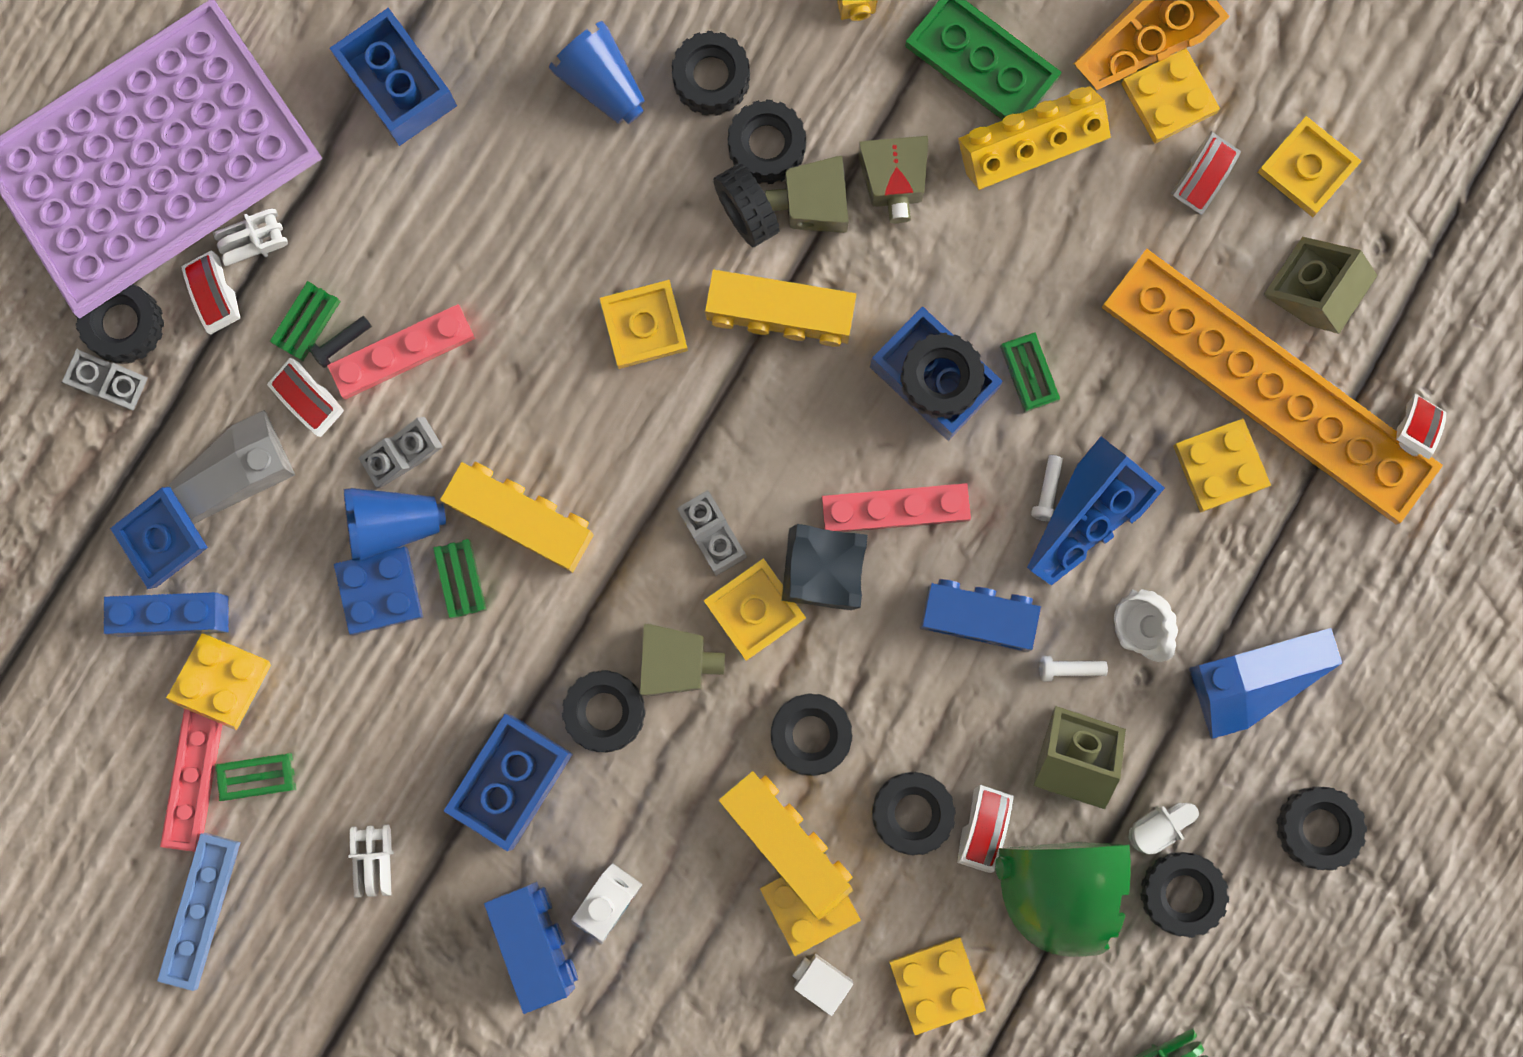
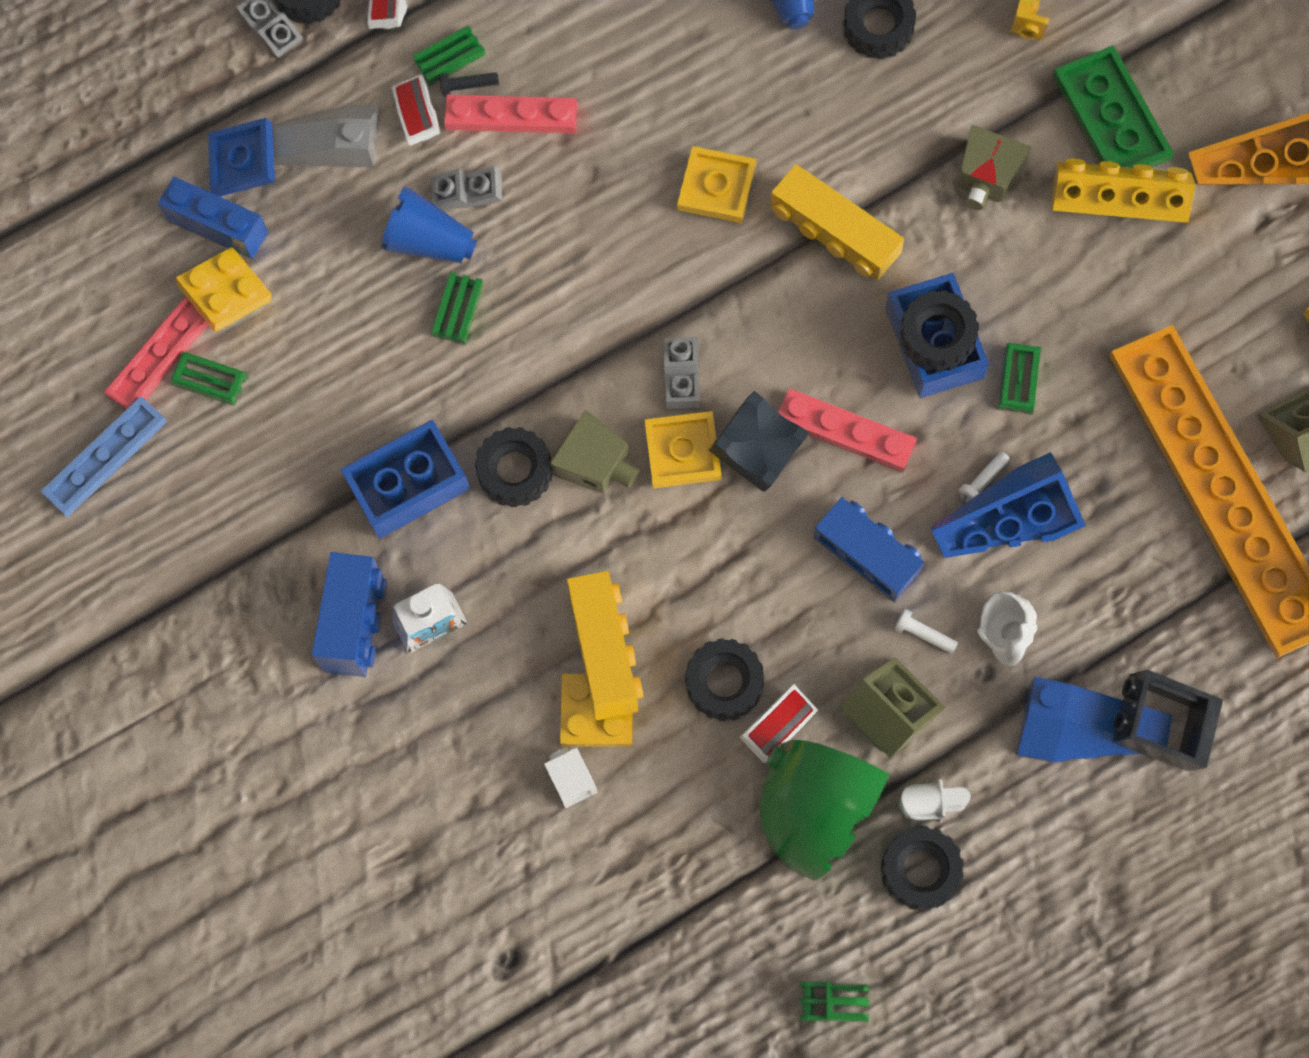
camera: 30 degrees right, 10 degrees down
blue plate [334,546,424,636] -> none
white arm [348,824,394,898] -> none
yellow brick [440,461,594,573] -> none
black tyre [713,163,780,247] -> none
black tyre [727,99,806,184] -> none
olive torso [765,156,849,233] -> none
black tyre [770,693,853,776] -> none
yellow plate [889,936,986,1035] -> none
yellow plate [1121,48,1220,144] -> none
slope [1171,131,1241,215] -> none
yellow plate [1173,418,1271,513] -> none
black tyre [1276,787,1367,871] -> none
none -> black window [1112,669,1223,771]

